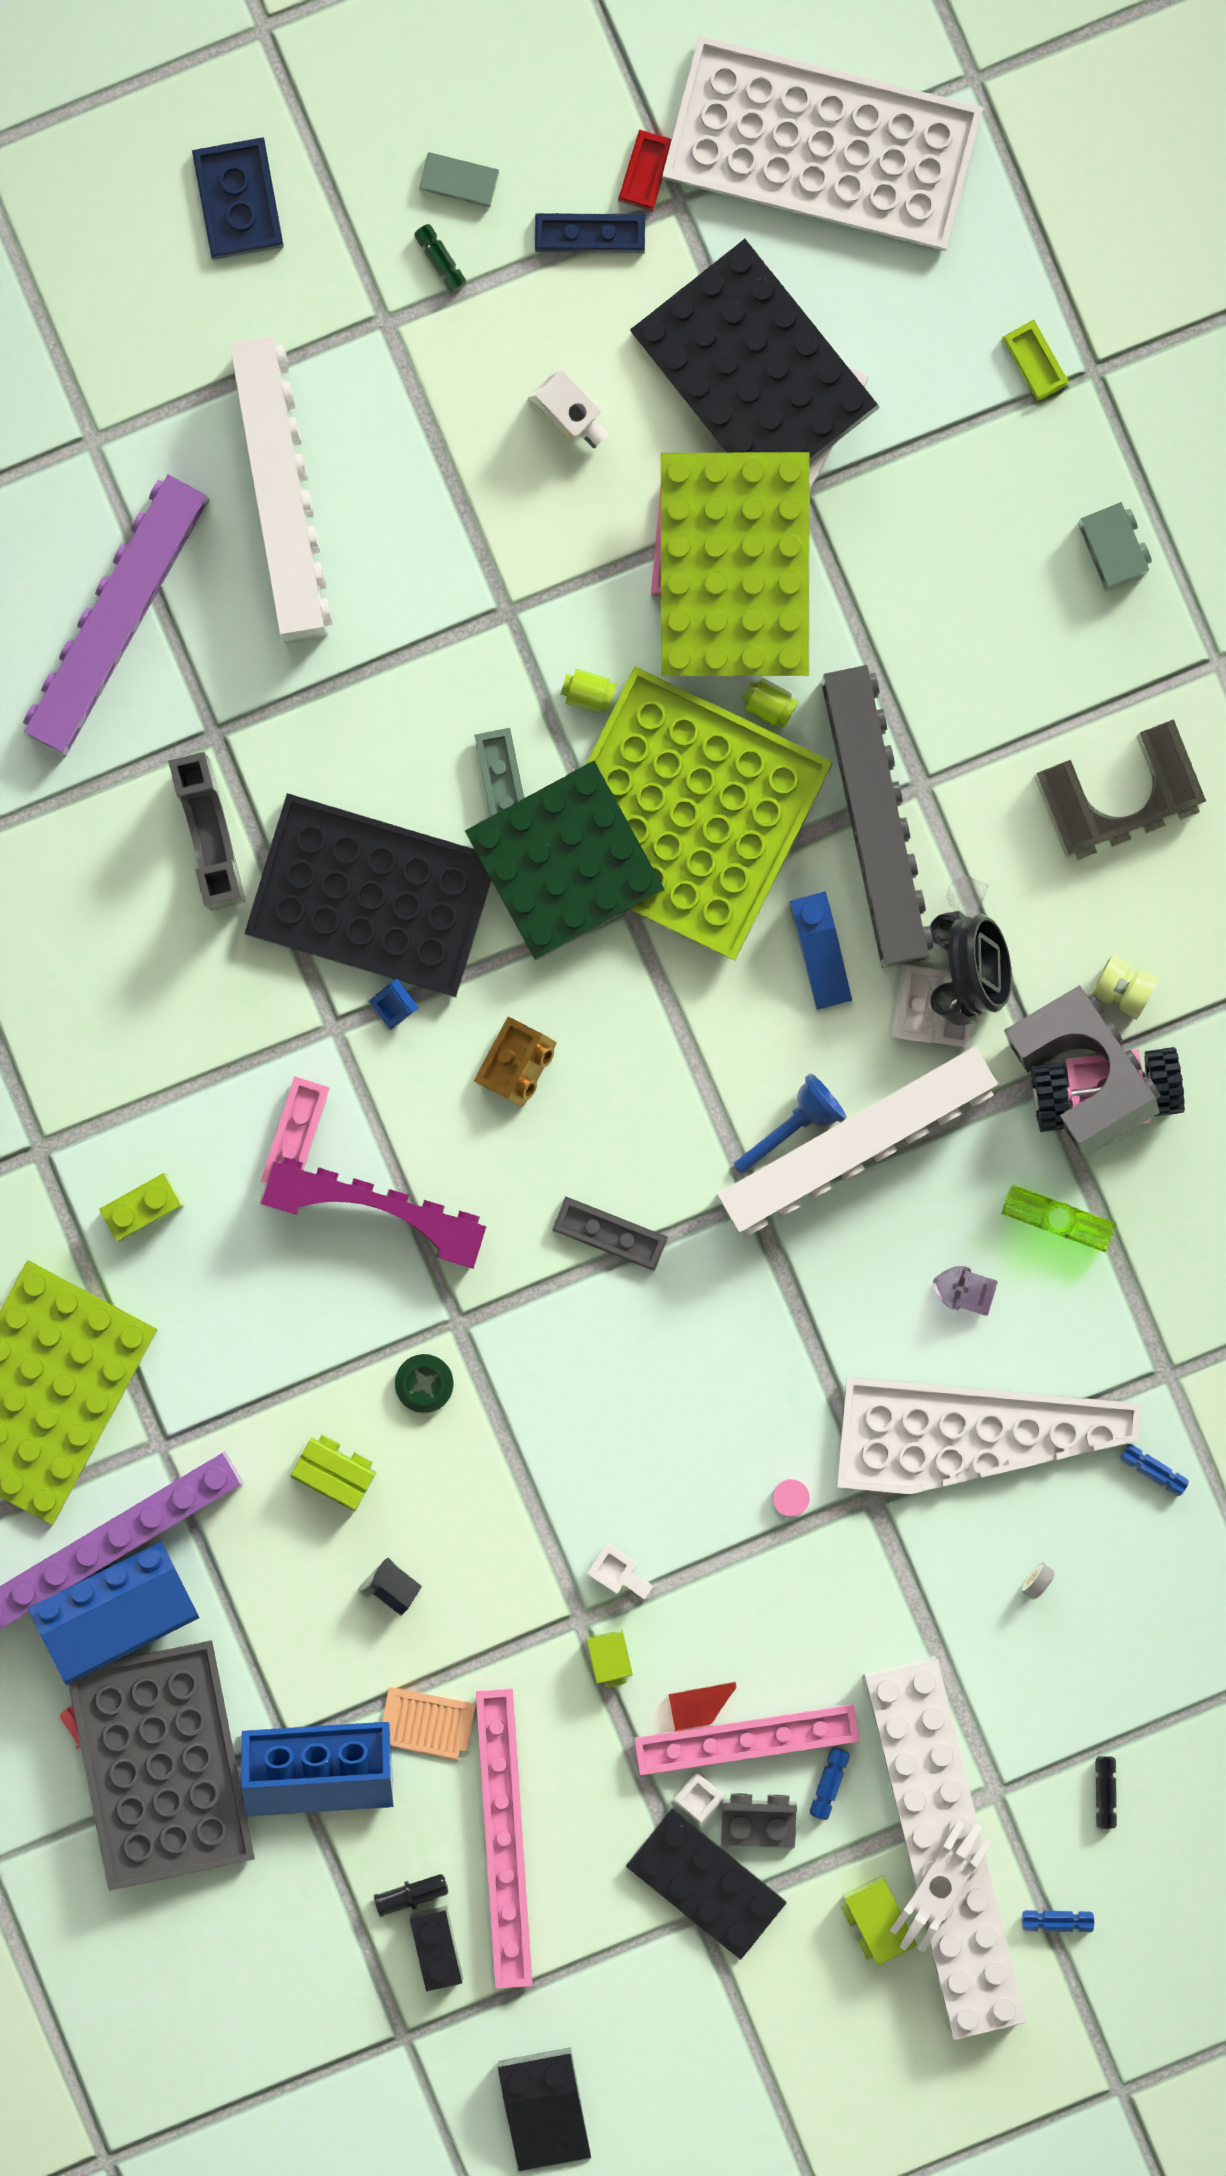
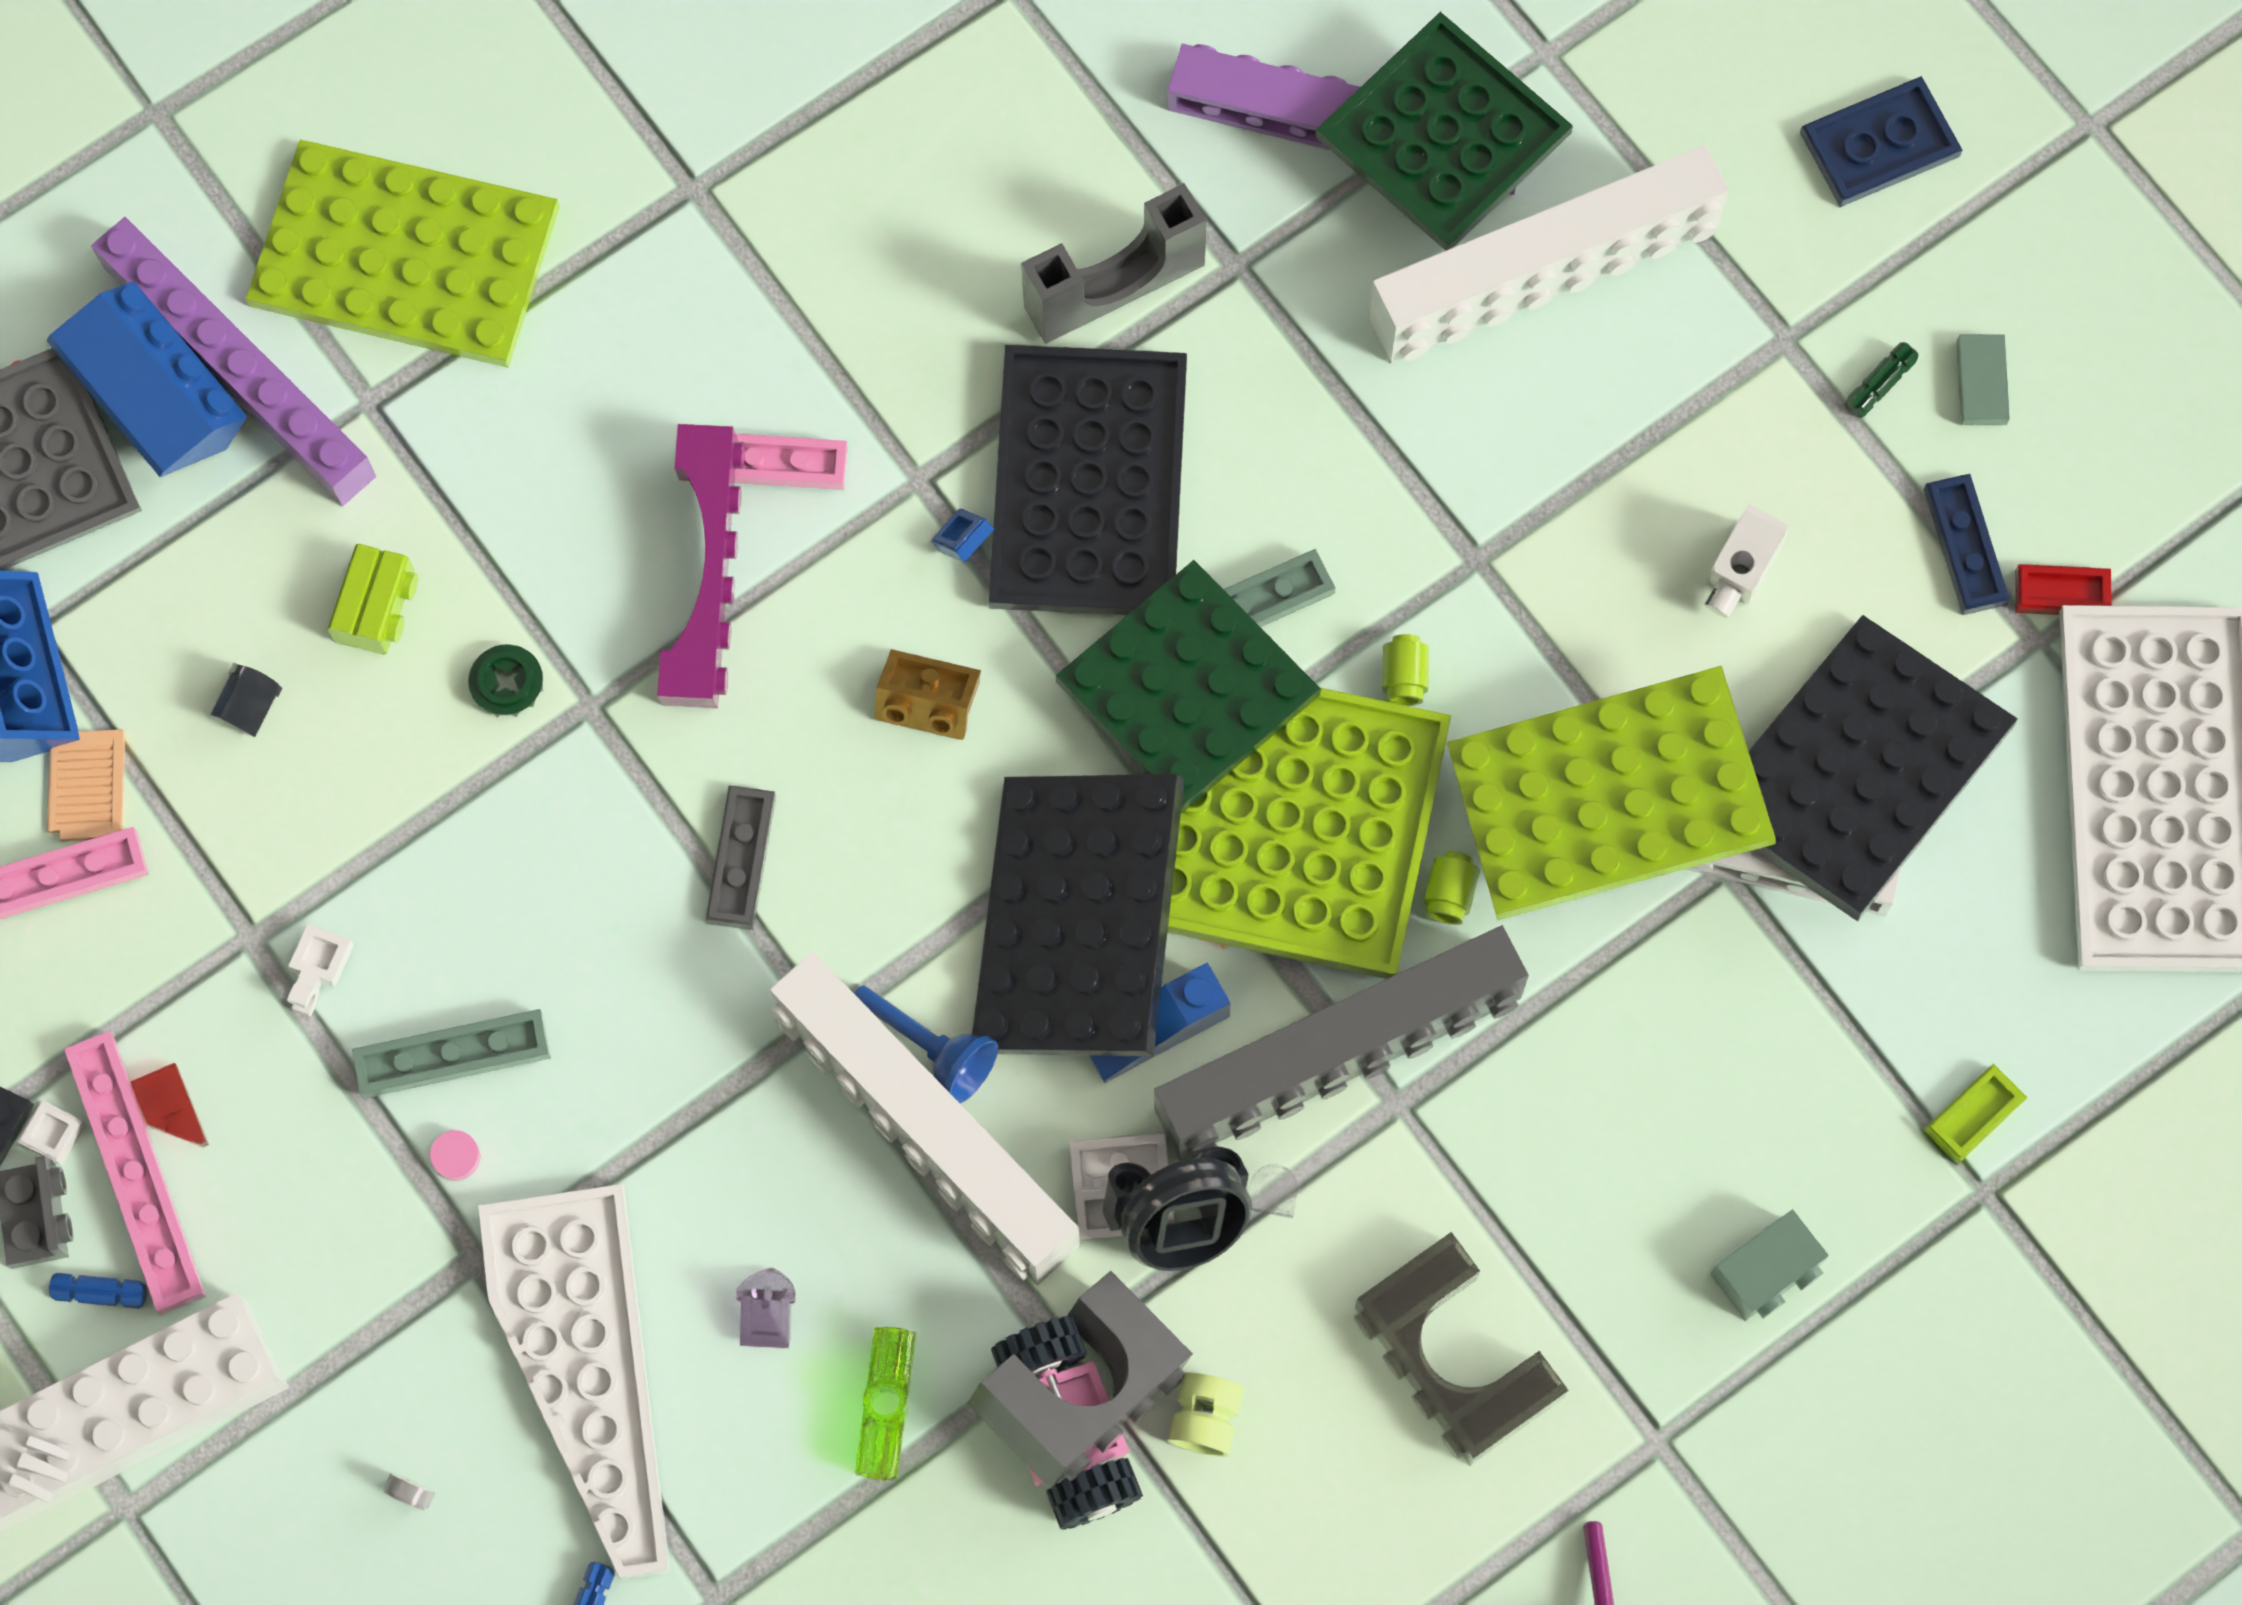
camera: 75 degrees right, 15 degrees down
lime brick [99,1173,185,1242] -> none
lime brick [587,1629,633,1688] -> none
none -> sand green plate [352,1009,551,1099]
none -> black plate [972,774,1185,1056]
none -> dark green plate [1316,11,1573,251]

